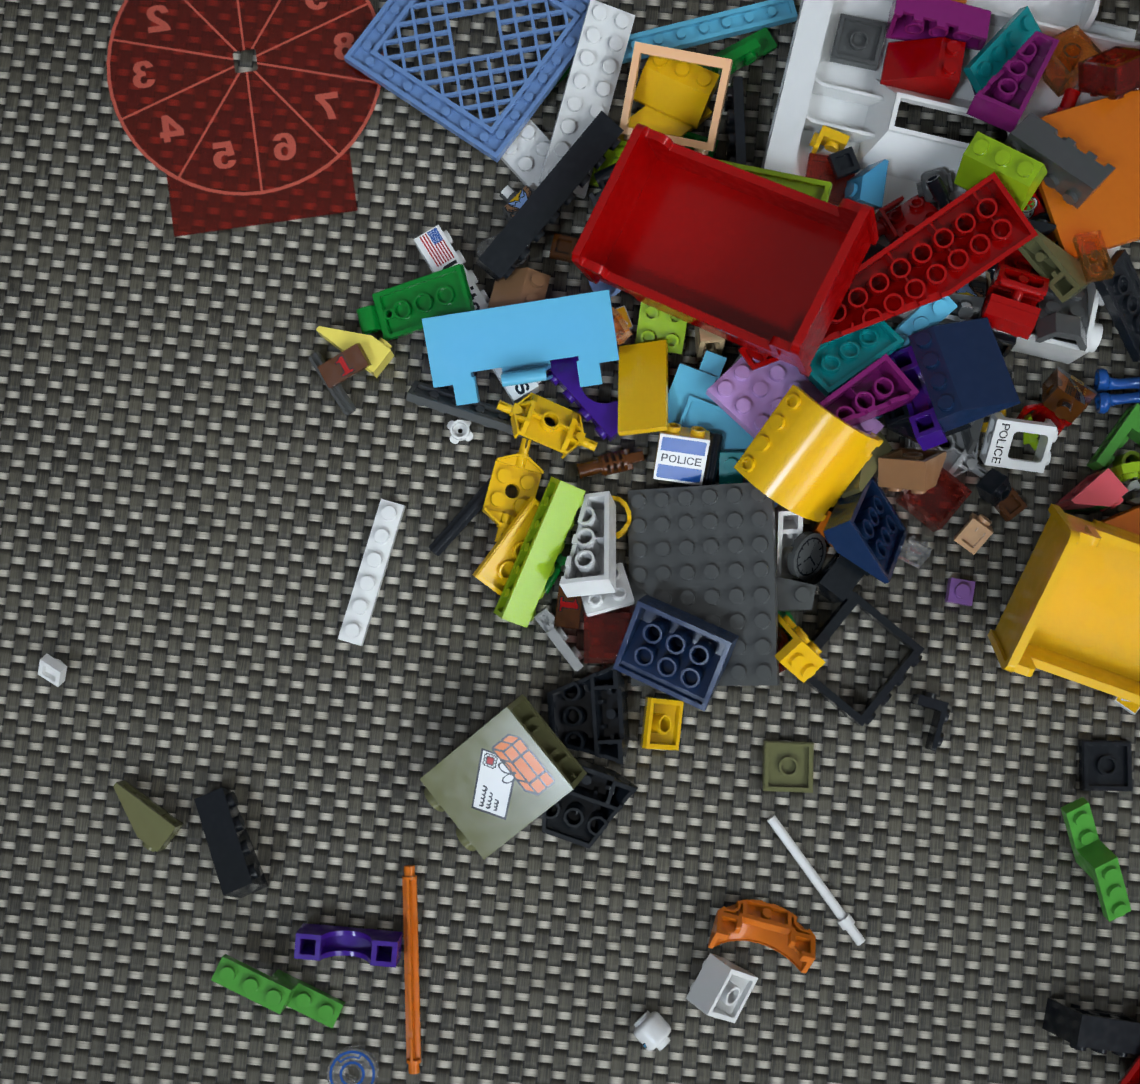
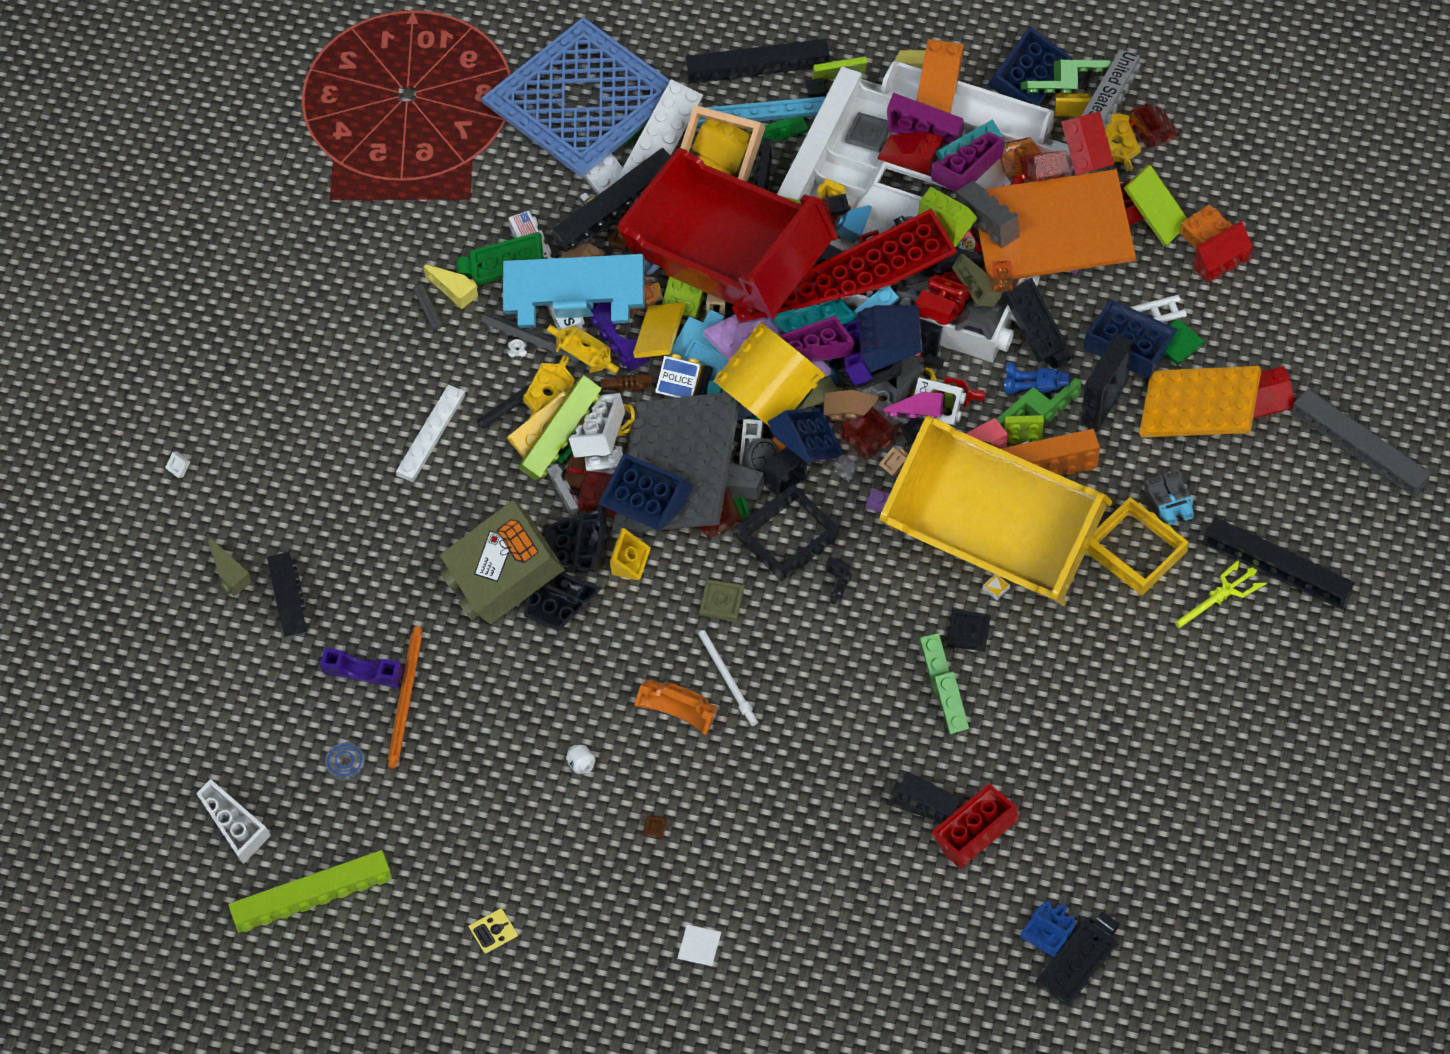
camera: 10 degrees right, 25 degrees down
bright green bracket [211,954,345,1028] -> none
reddish brown tile [317,343,372,388] -> none
white slope [686,953,758,1023] -> none
yellow bracket [775,613,826,683] -> none
reddish brown torso [1042,366,1097,423] -> none
none -> dark pink slope [883,392,944,419]

